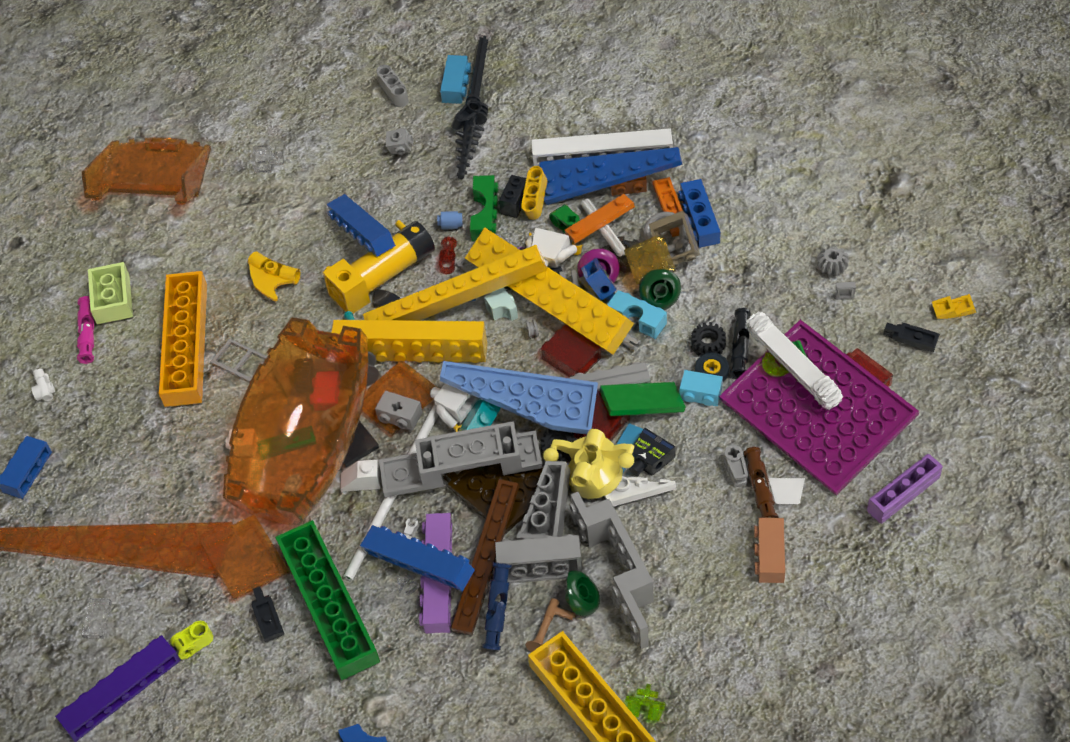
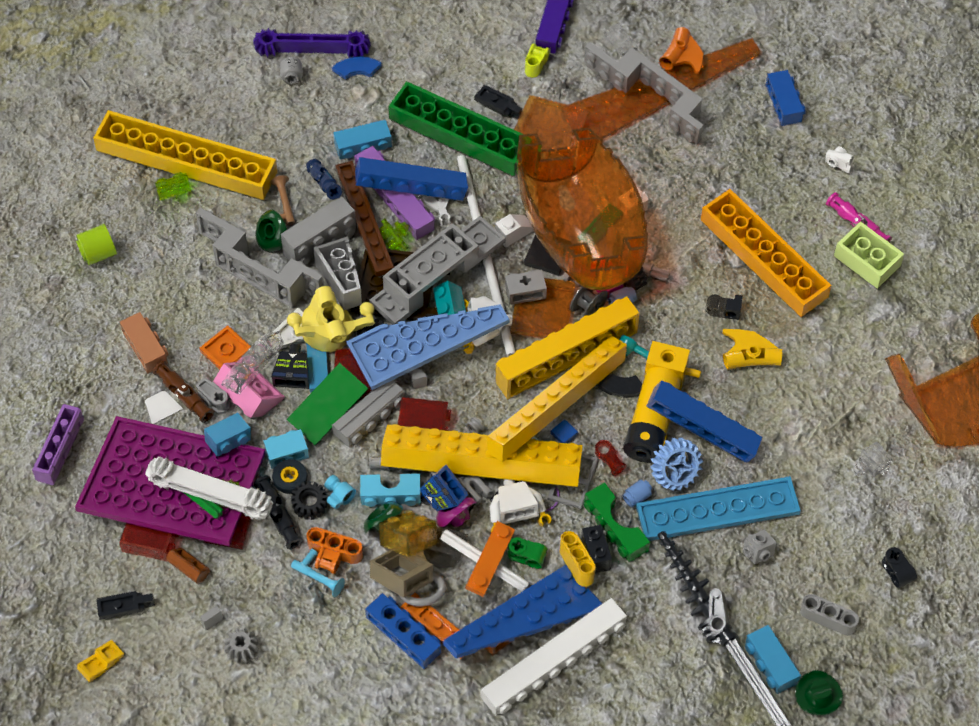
camera: 140 degrees right, 5 degrees up
light grey window [210,339,275,386] -> none
none -> lime piece [76,224,117,265]
none -> dark orange brick [166,547,210,584]
none -> orange tile [199,325,253,370]
none -> dark azure brick [204,413,251,457]
none -> bright pink slope [213,361,285,418]
none -> clear brick [221,331,284,394]
none -> medium azure piece [291,549,345,597]
none -> orange piece [306,527,363,574]
none -> medium azure piece [324,475,356,509]
none -> dark azure brick [333,120,392,160]
none -> clear neon green hips [379,218,409,251]
none -> light grey bracket [584,42,704,145]
none -> dark azure plate [636,476,801,541]
none -> light blue gear [650,437,703,491]
none -> orange pin [659,27,703,74]
none -> leg [706,294,743,320]
none -> dark green hat [795,670,843,715]
none -> black piece [882,547,917,588]

